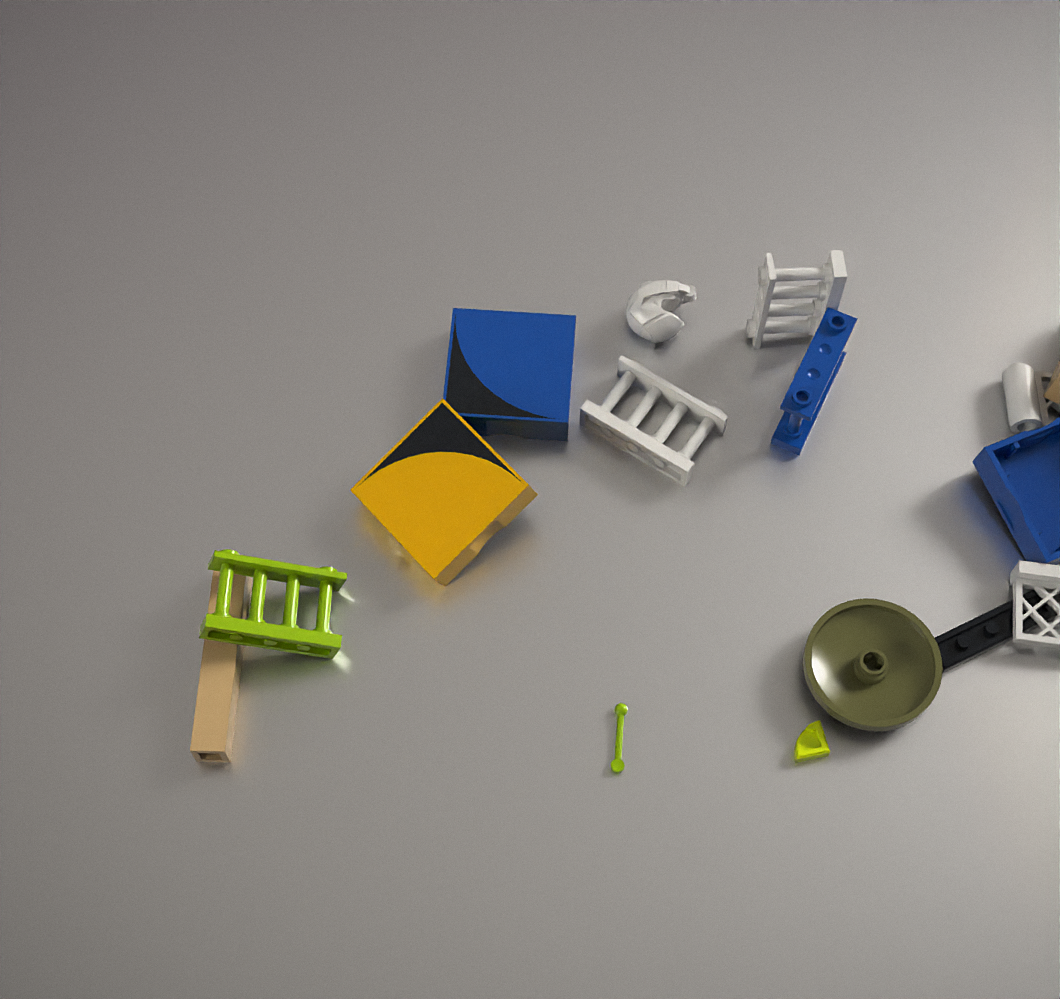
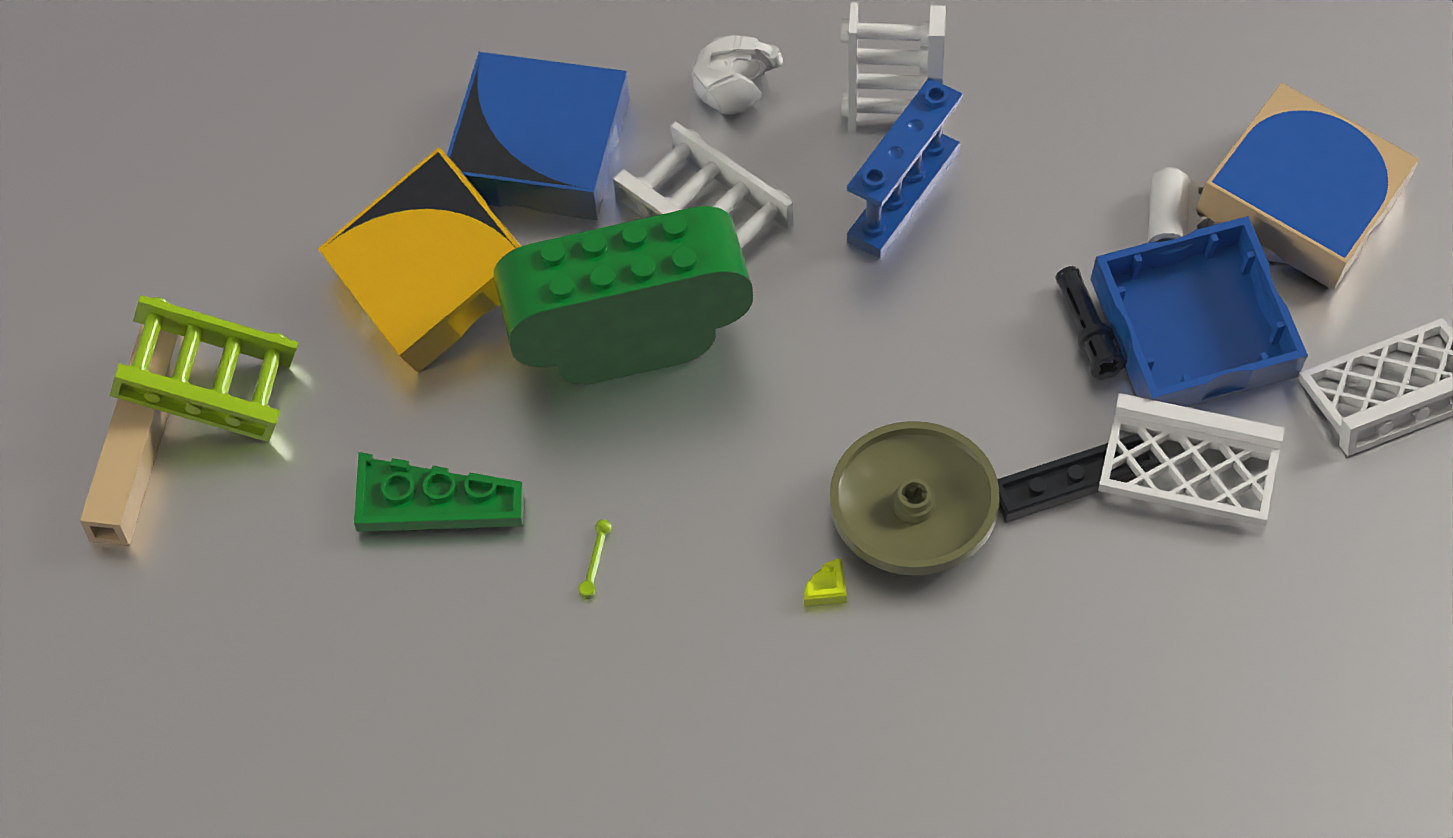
camera: 10 degrees right, 5 degrees down
none -> green wing [354,452,524,532]
none -> green brick [494,206,753,384]
none -> black pin [1055,266,1126,379]

